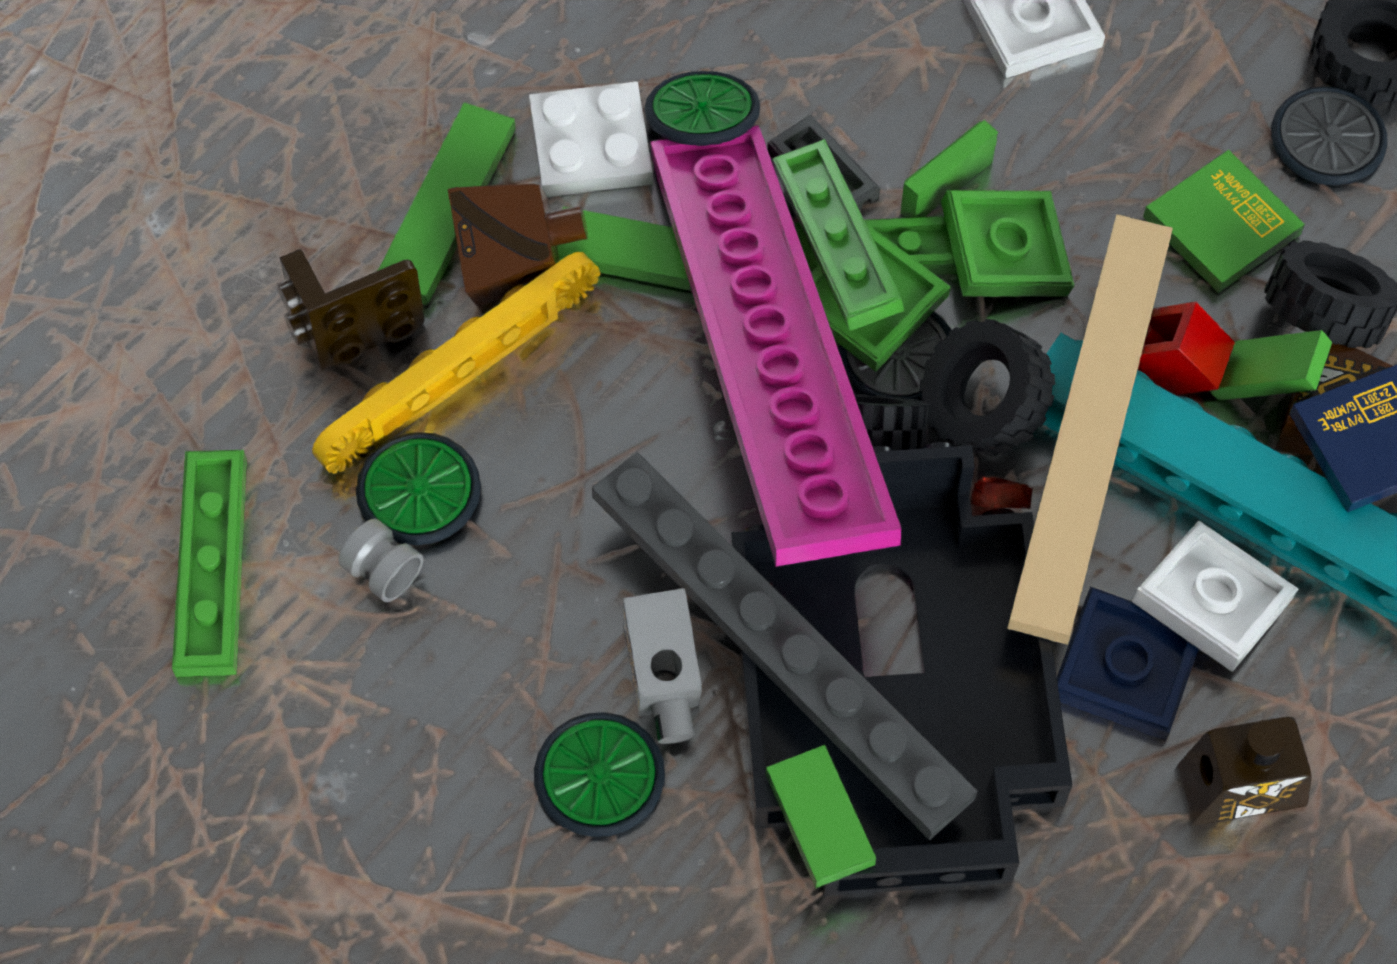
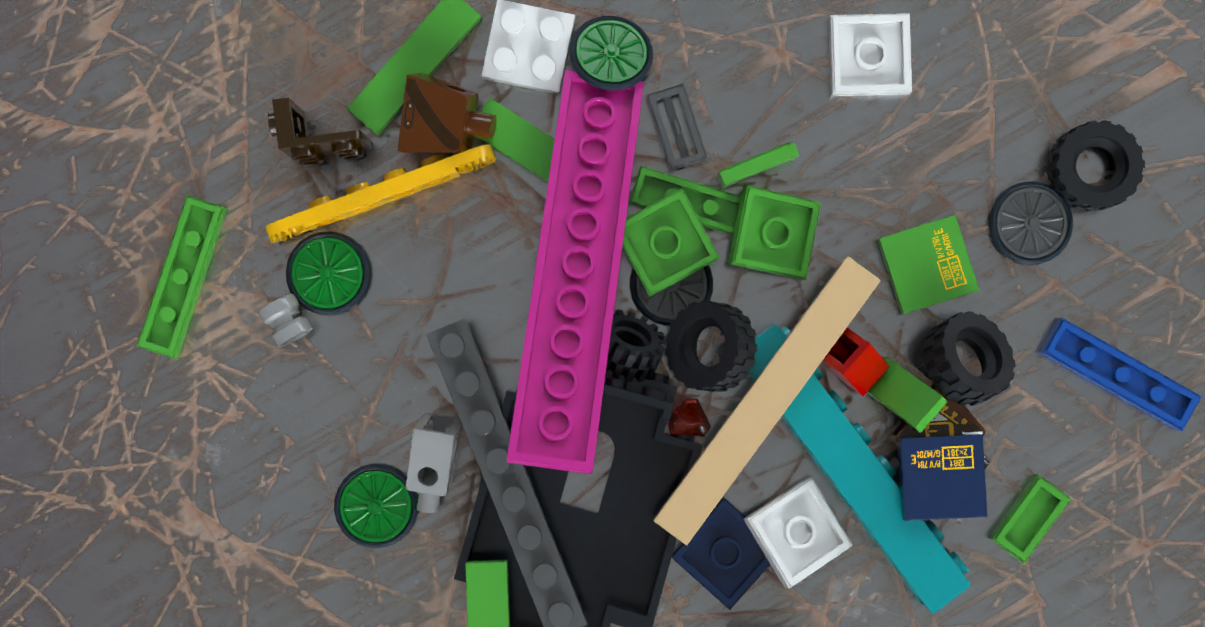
camera: 20 degrees right, 25 degrees up
bright green tile [773,139,904,331] -> none

